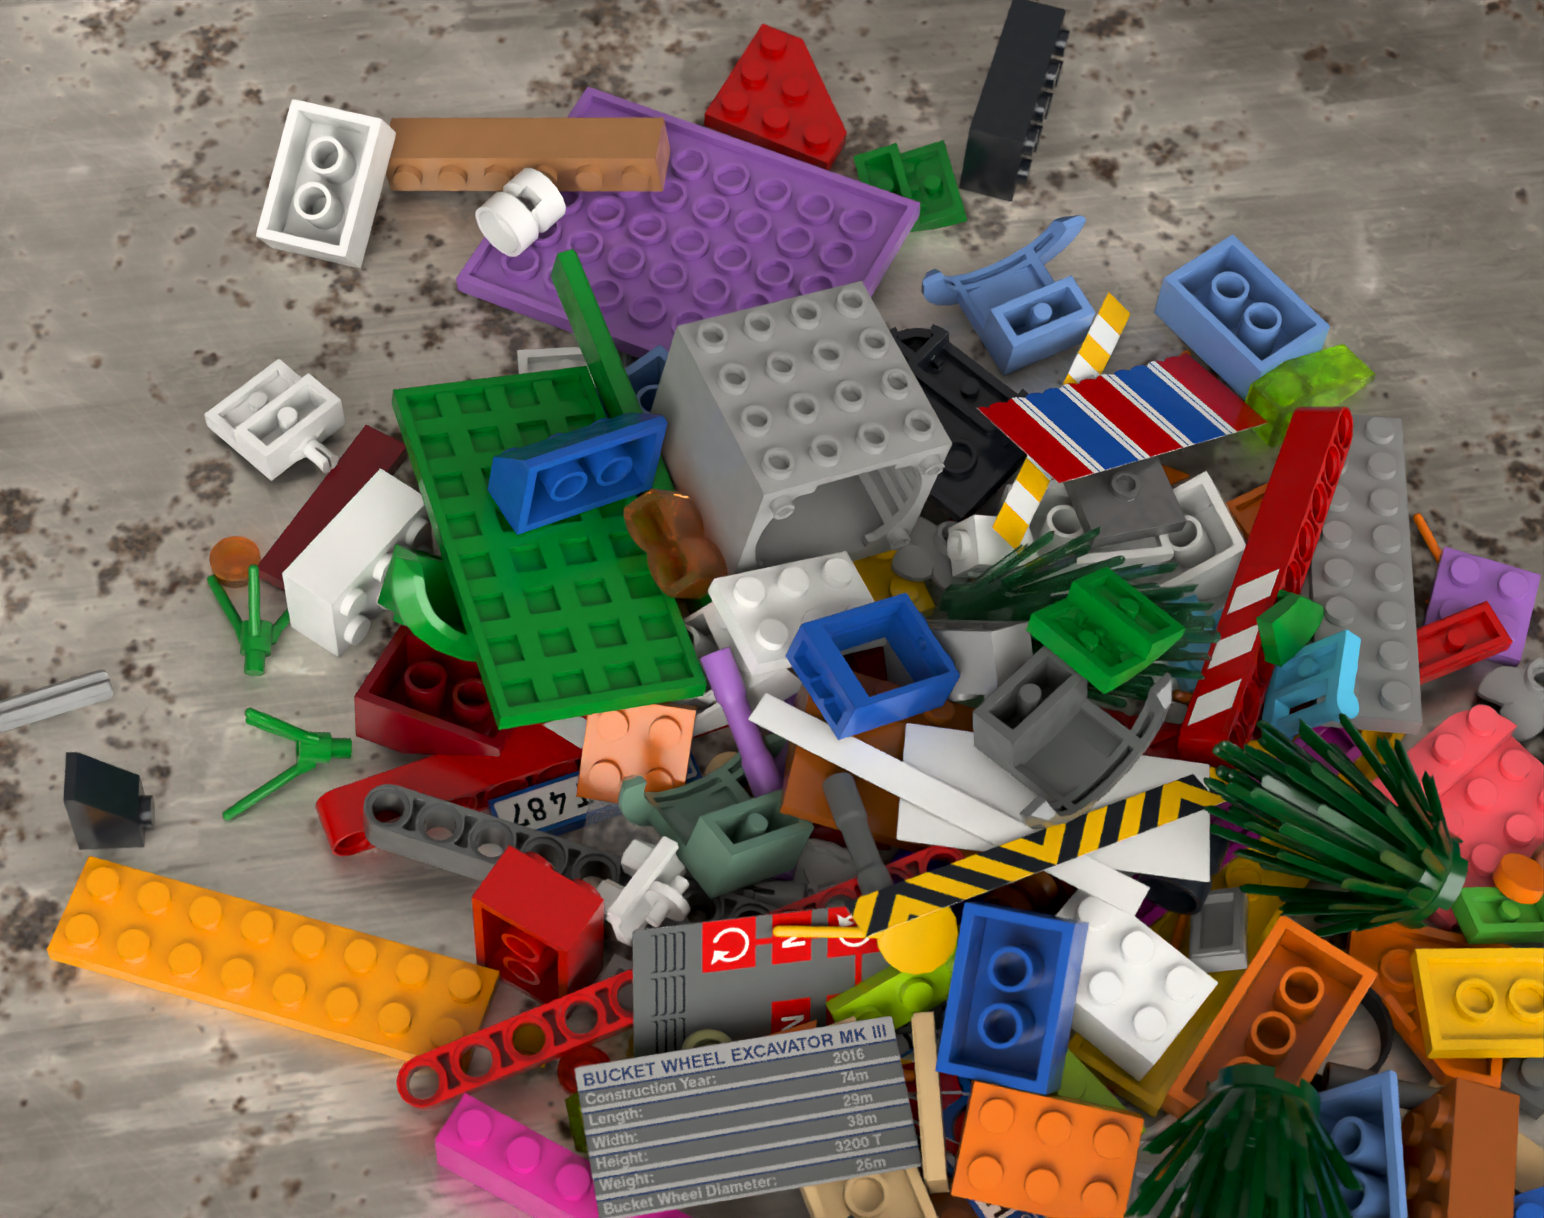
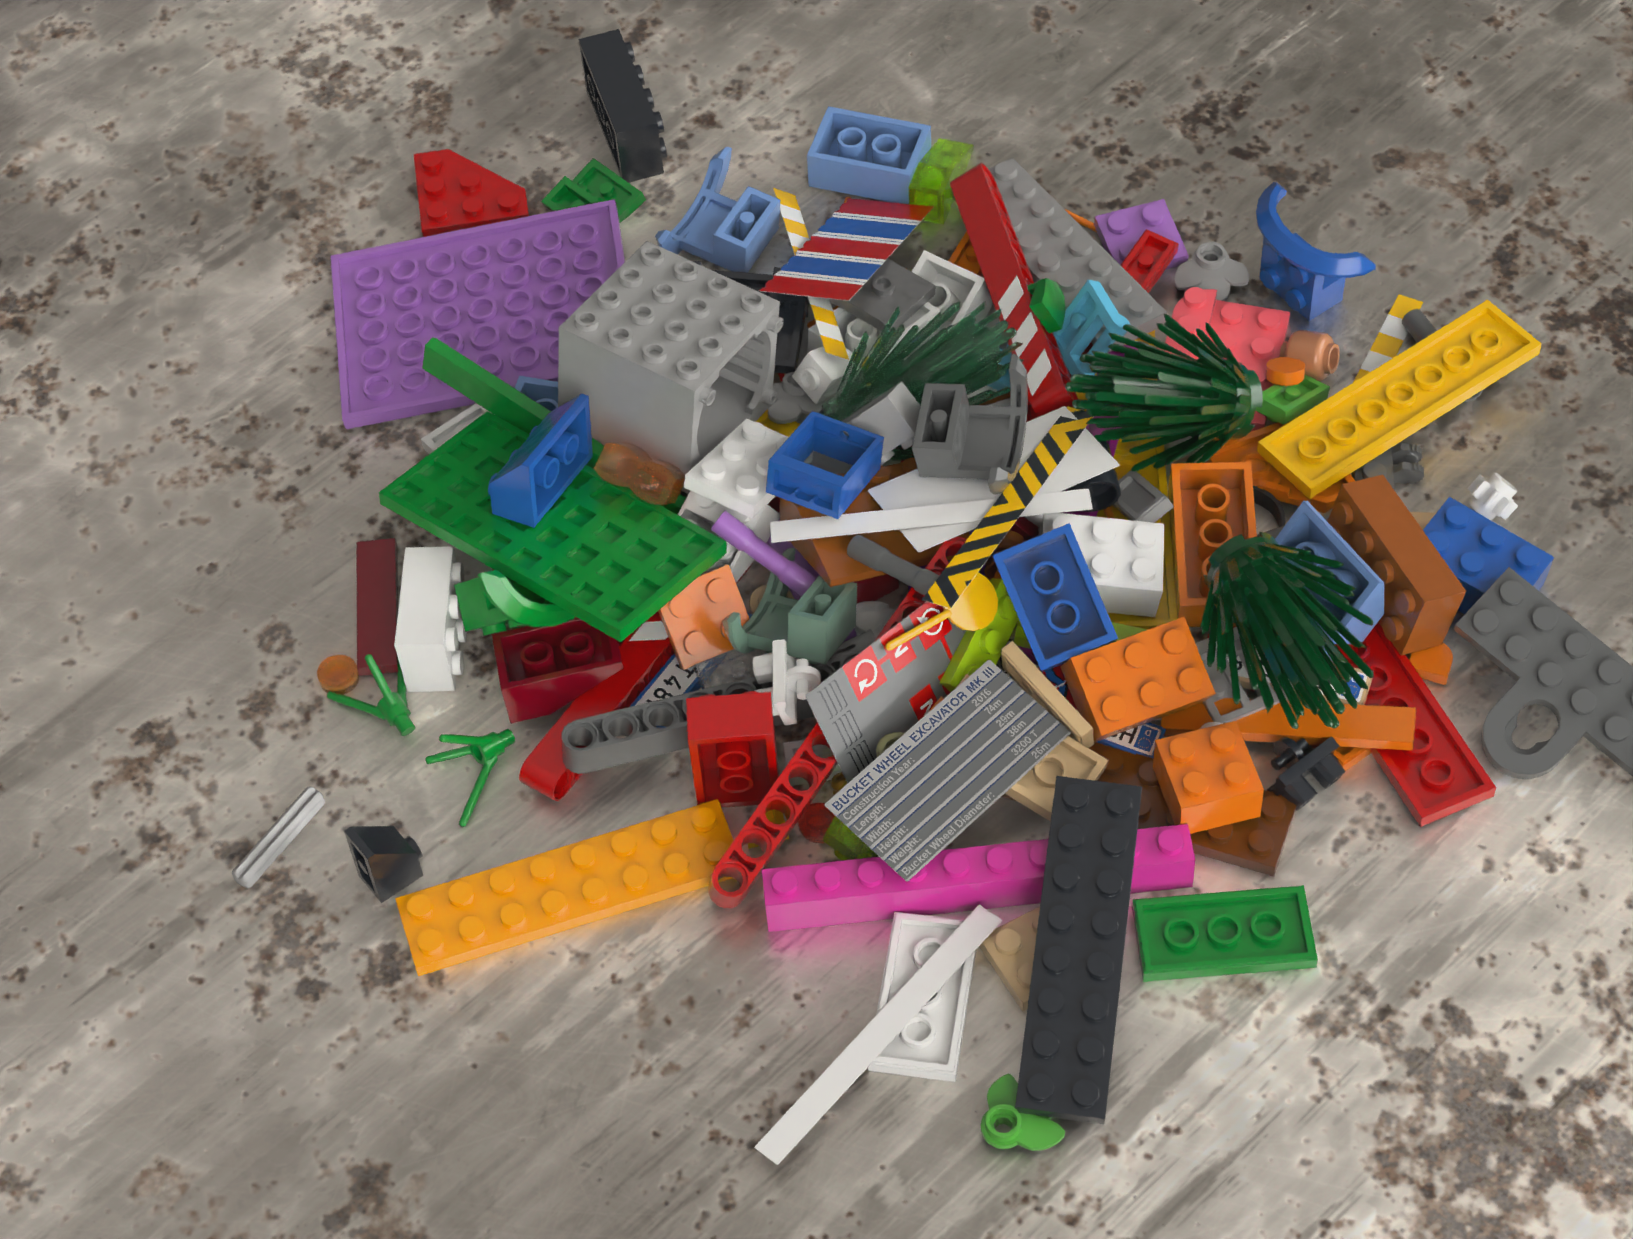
camera: 25 degrees left, 5 degrees down
white plate [204,359,346,481] -> none
white brick [256,99,396,269] -> none
medium nougat brick [386,117,671,192] -> none
white wheel [475,168,566,257] -> none
green slope [1026,566,1186,694] -> none

